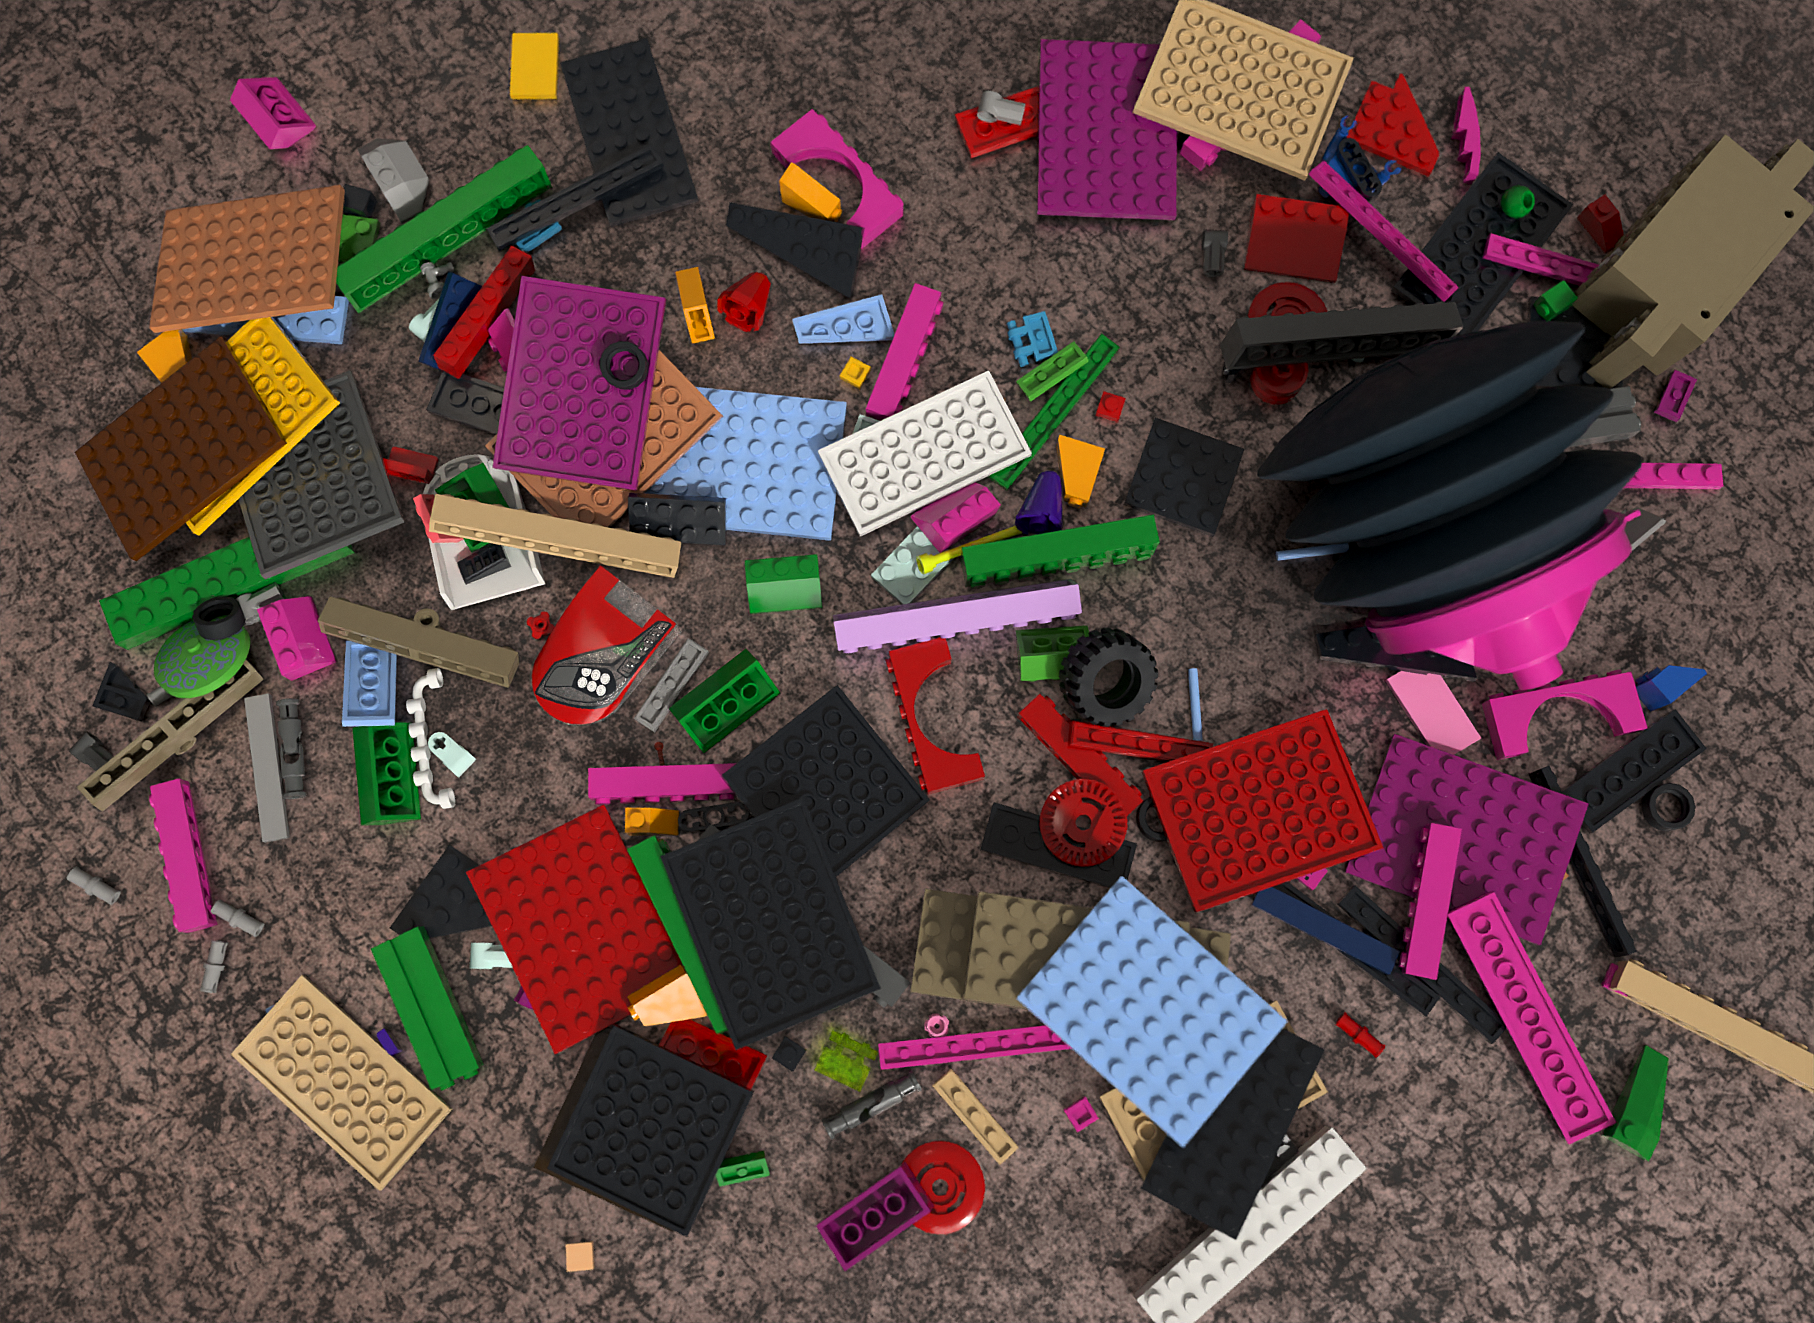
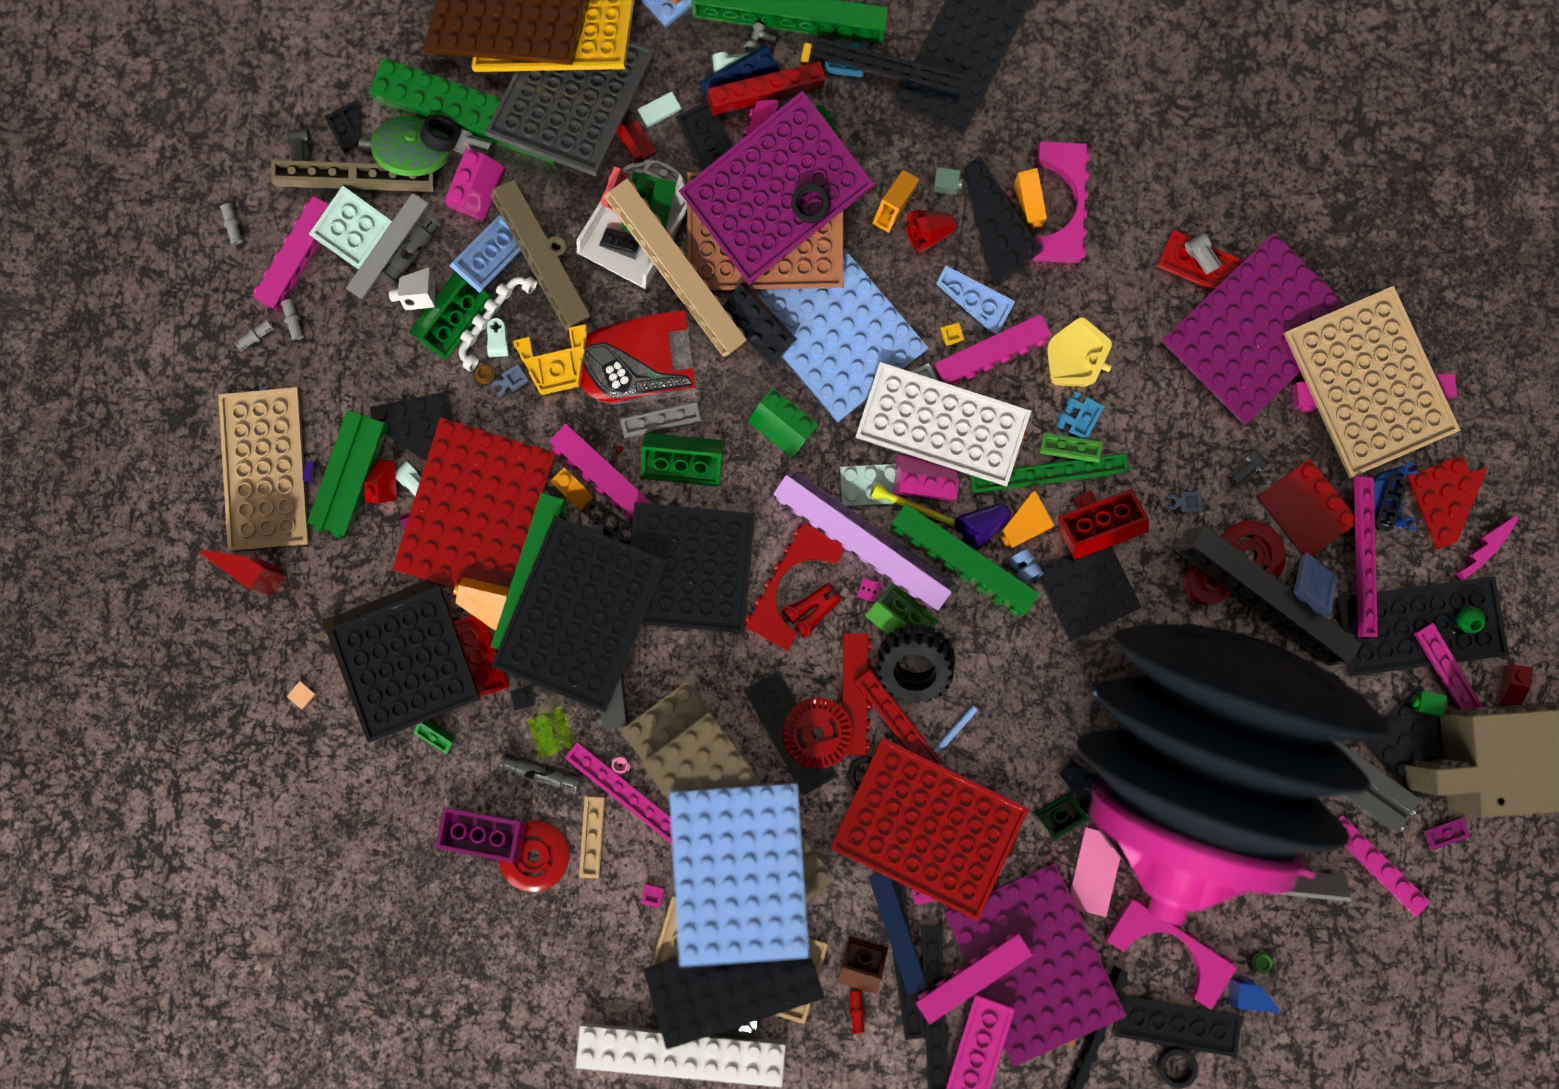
camera: 45 degrees right, 5 degrees up
red plate [527,611,555,639] -> none
none -> red slope [199,550,285,596]
none -> light aqua plate [309,186,392,269]
none -> red slope [364,459,397,504]
none -> white torso [389,267,437,310]
none -> pearl gold plate [475,364,495,384]
none -> sand blue plate [491,364,529,397]
none -> yellow wing [513,324,588,395]
none -> light aqua tile [638,92,681,128]
none -> red piece [782,582,842,639]
none -> yellow tile [801,43,812,66]
none -> reddish brown slope [837,936,888,994]
none -> dark pink tile [857,578,882,603]
none -> sand green brick [933,167,963,195]
none -> light blue wheel [1008,549,1044,584]
none -> dark green slope [1035,792,1089,841]
none -> light yellow animal [1047,318,1112,387]
none -> red brick [1058,489,1149,560]
none -> sand blue plate [1166,492,1202,513]
none -> bright green plate [1252,952,1273,973]
none -> light blue plate [1294,552,1337,618]

